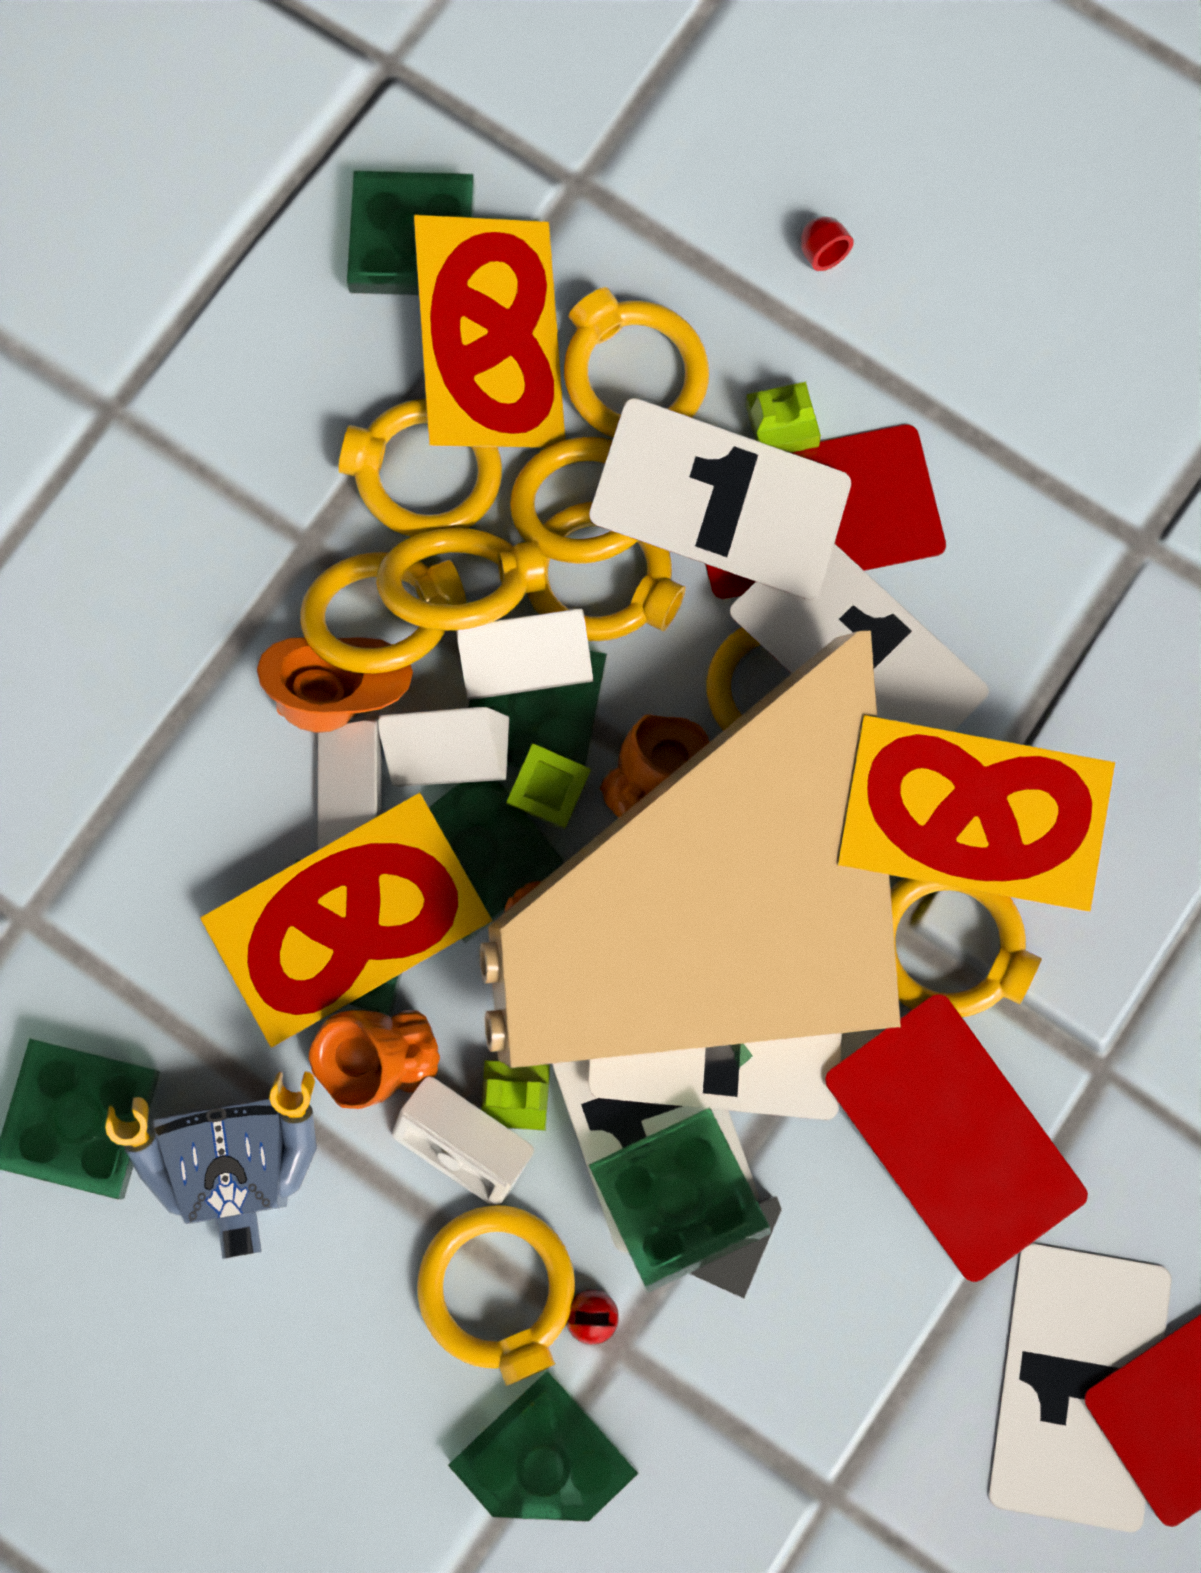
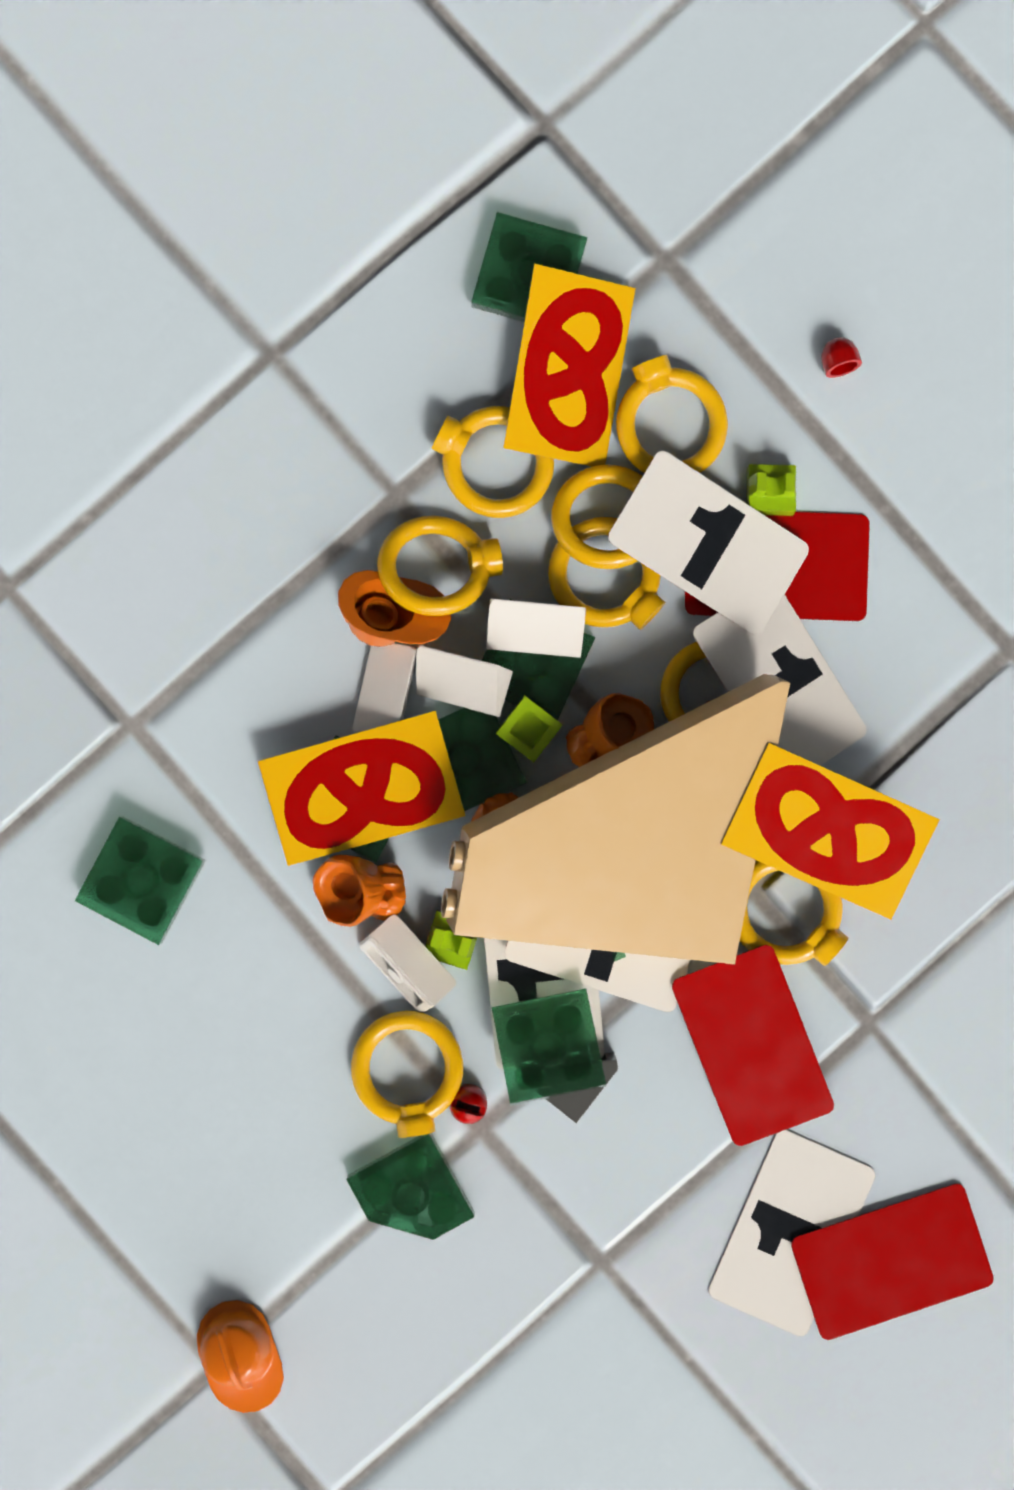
camera: 15 degrees right, 10 degrees up
sand blue torso [105,1071,317,1259] -> none
yellow piece [376,528,545,631] -> none

